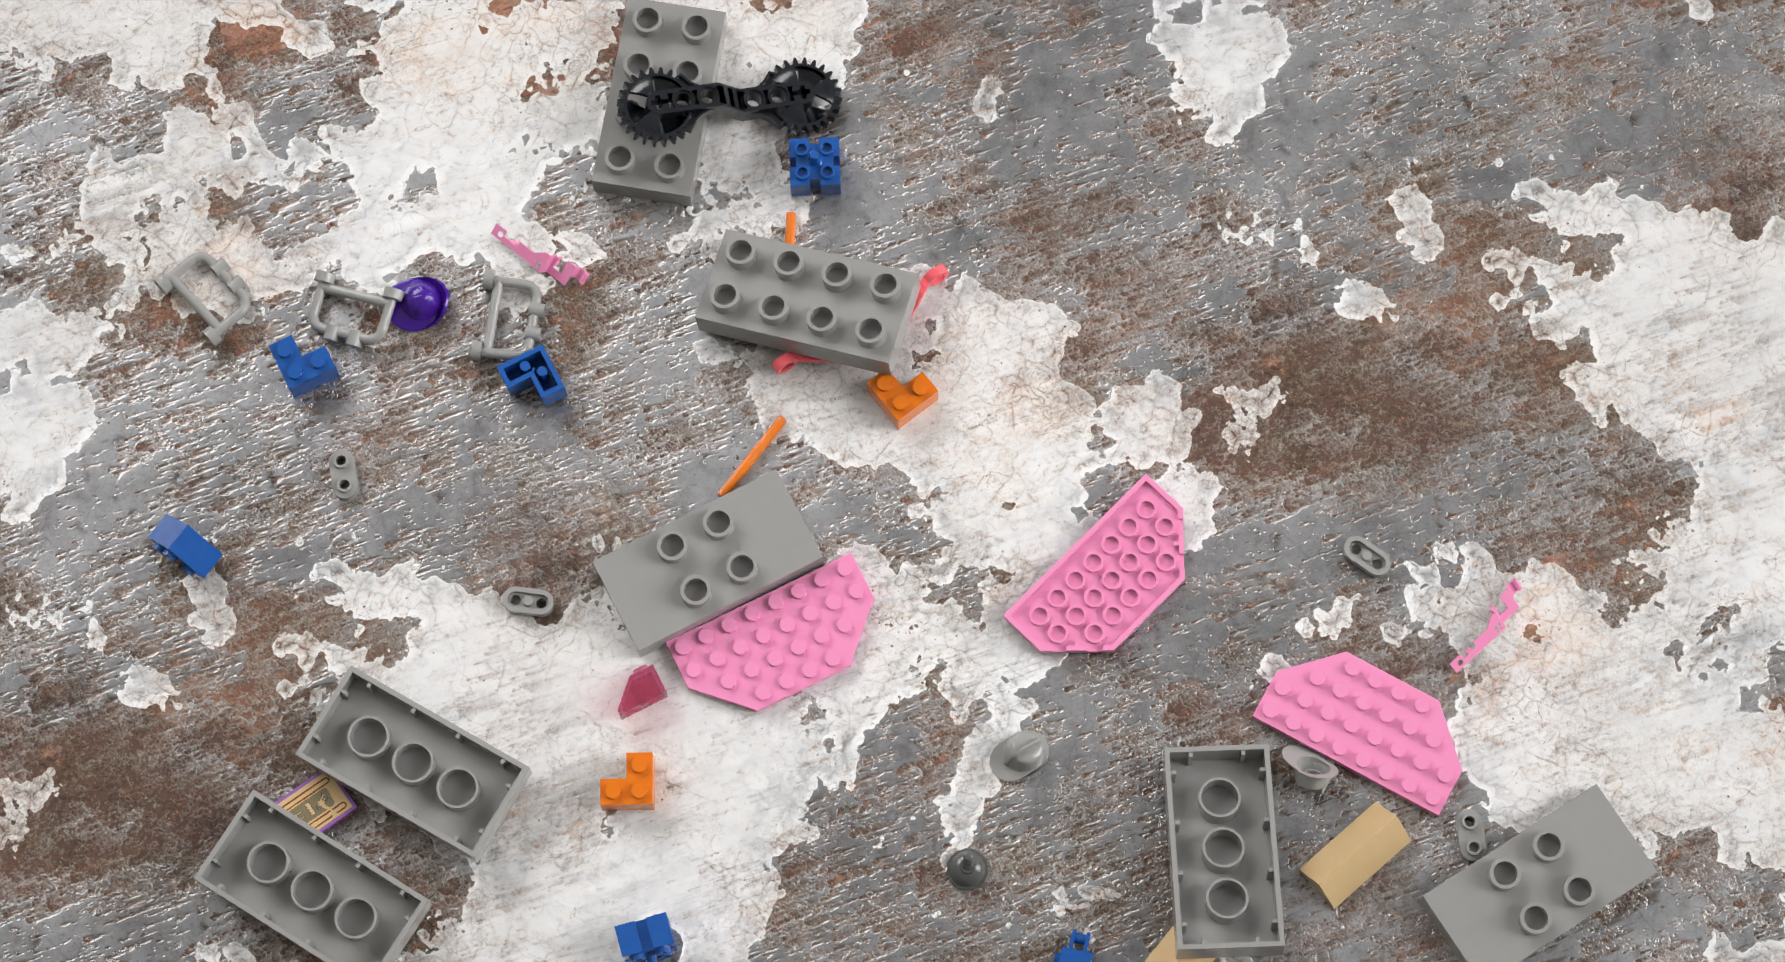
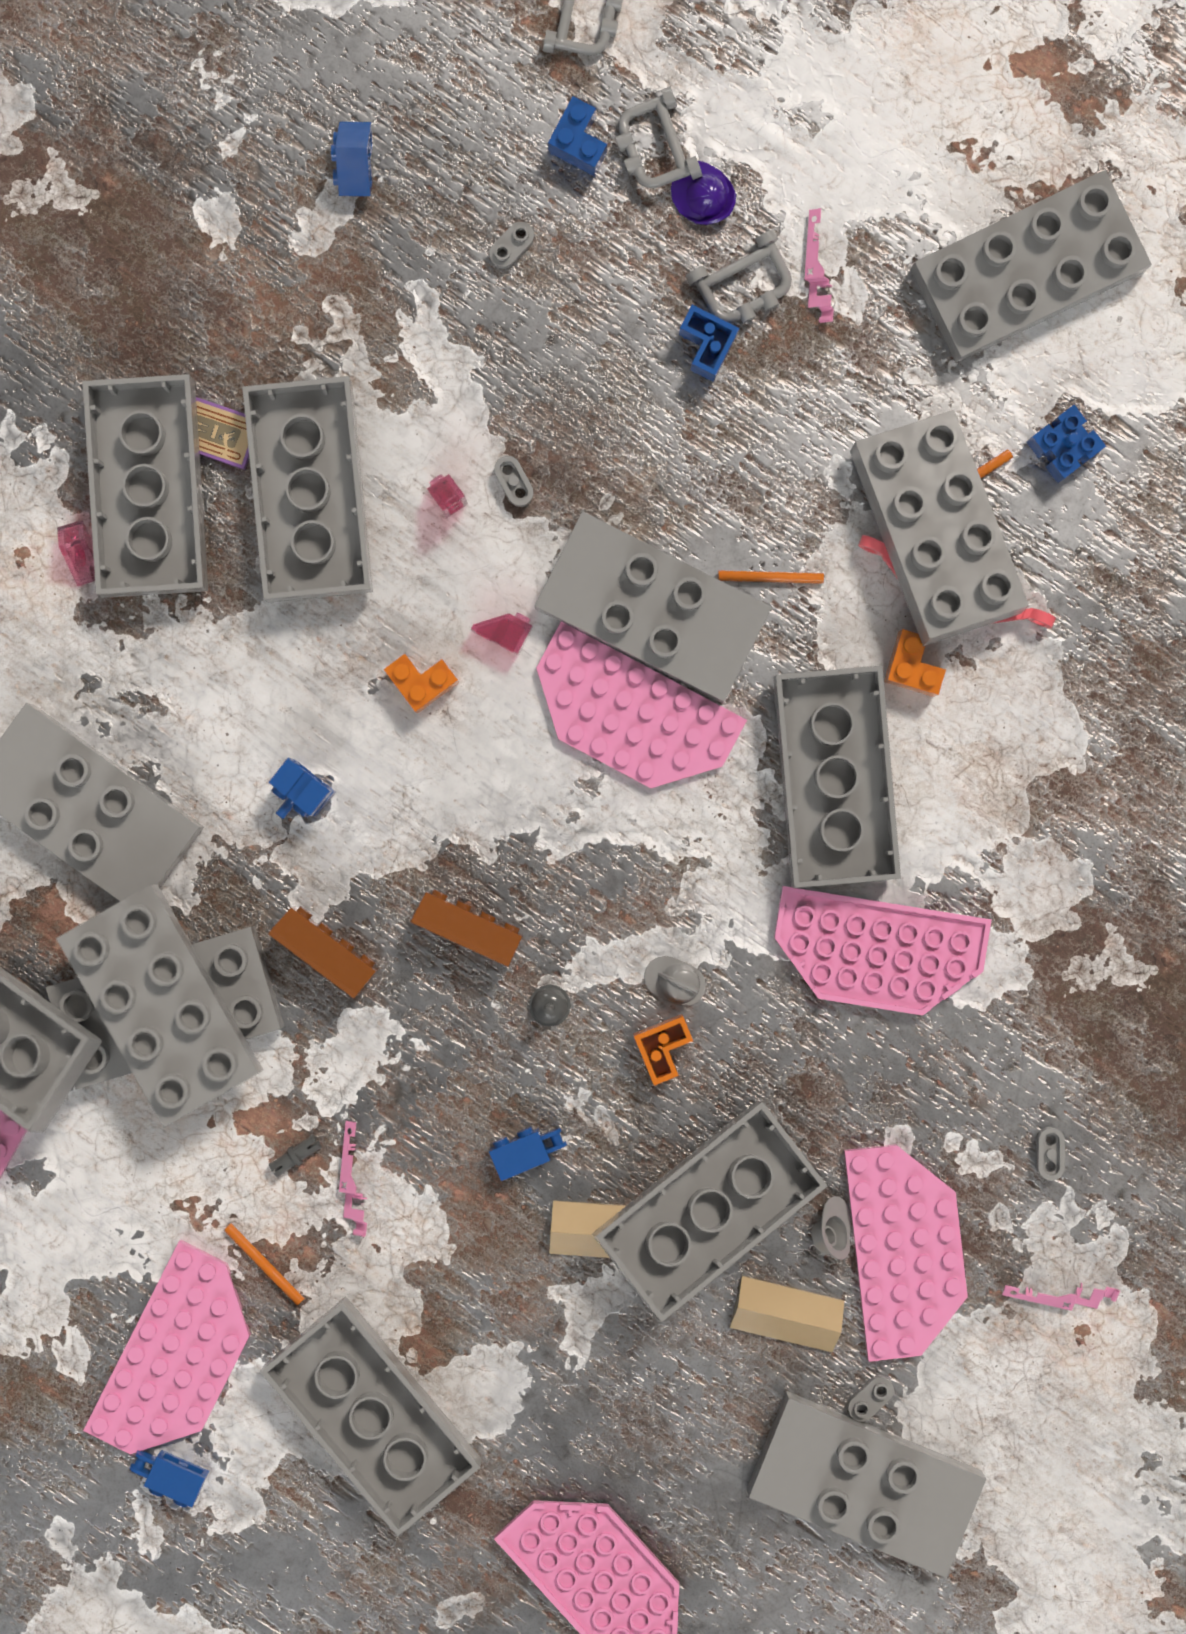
camera: 50 degrees right, 15 degrees up
black beam [616,57,842,147] -> none
none -> dark orange slope [411,889,523,967]
none -> clear pink slope [427,474,468,519]
none -> orange brick [633,1014,693,1086]
none -> light grey plate [773,665,901,888]

